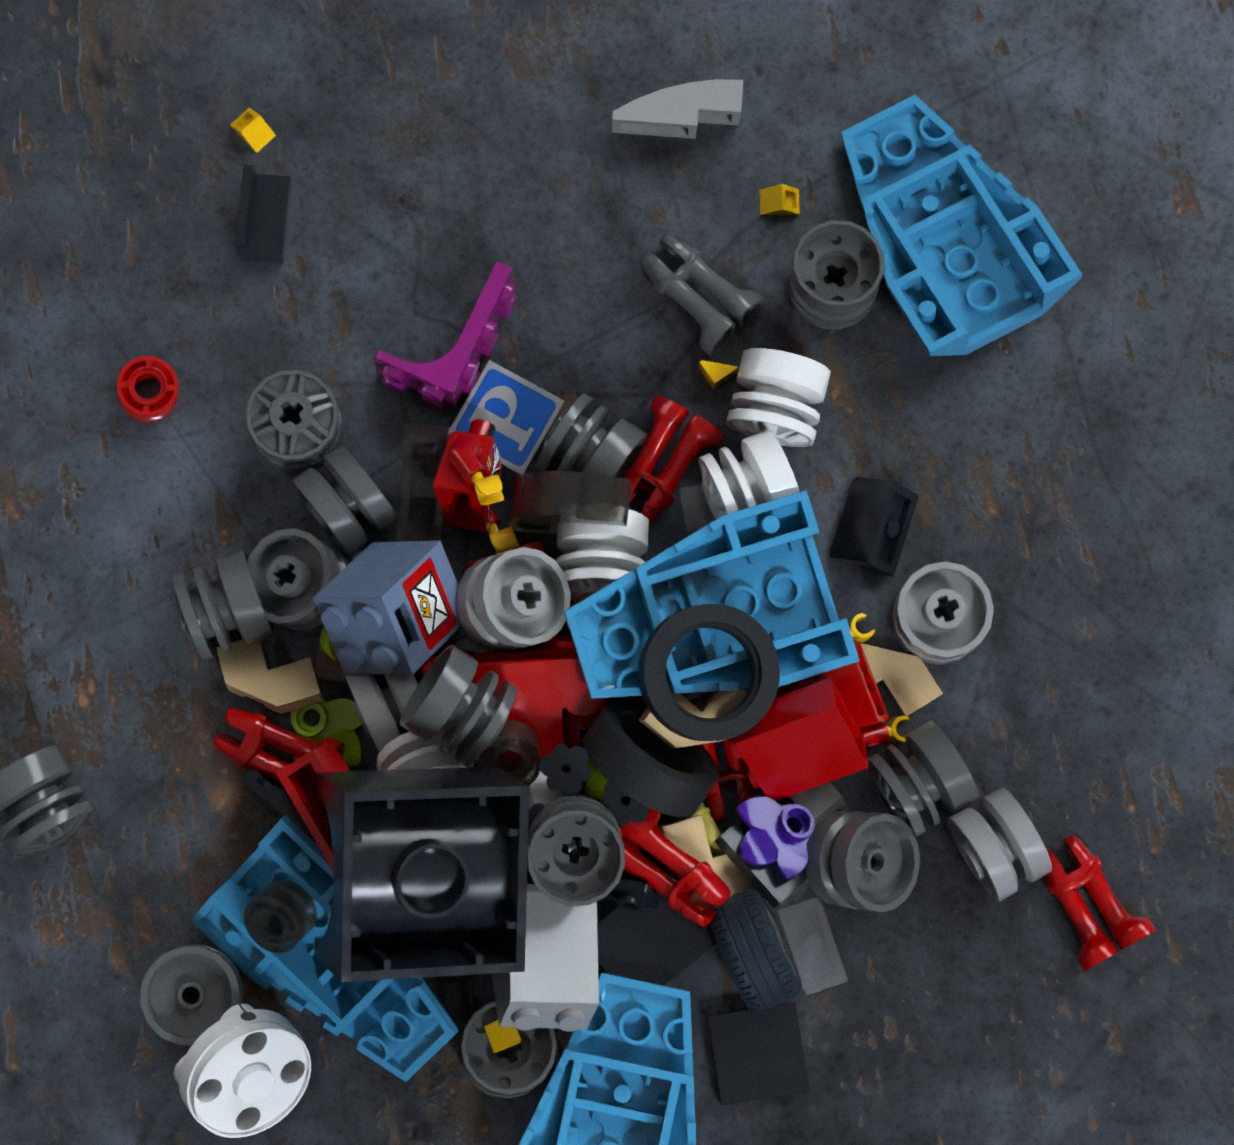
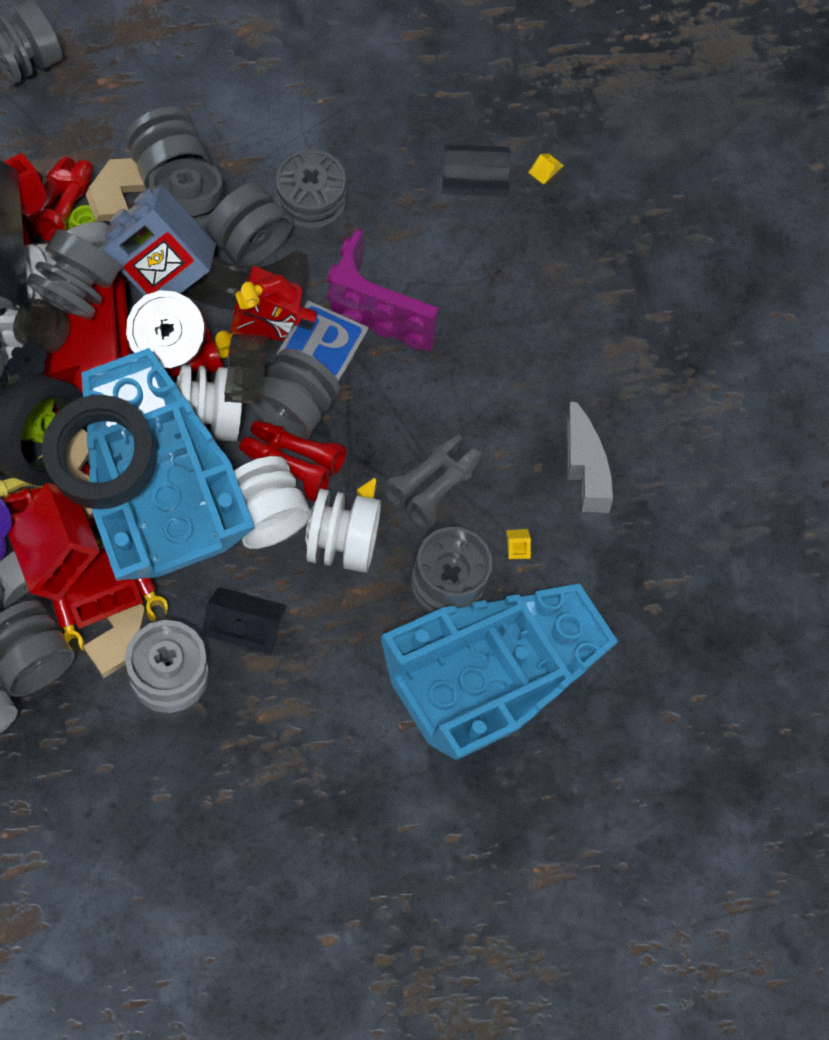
camera: 90 degrees right, 15 degrees down
red wheel [117,356,178,423] -> none

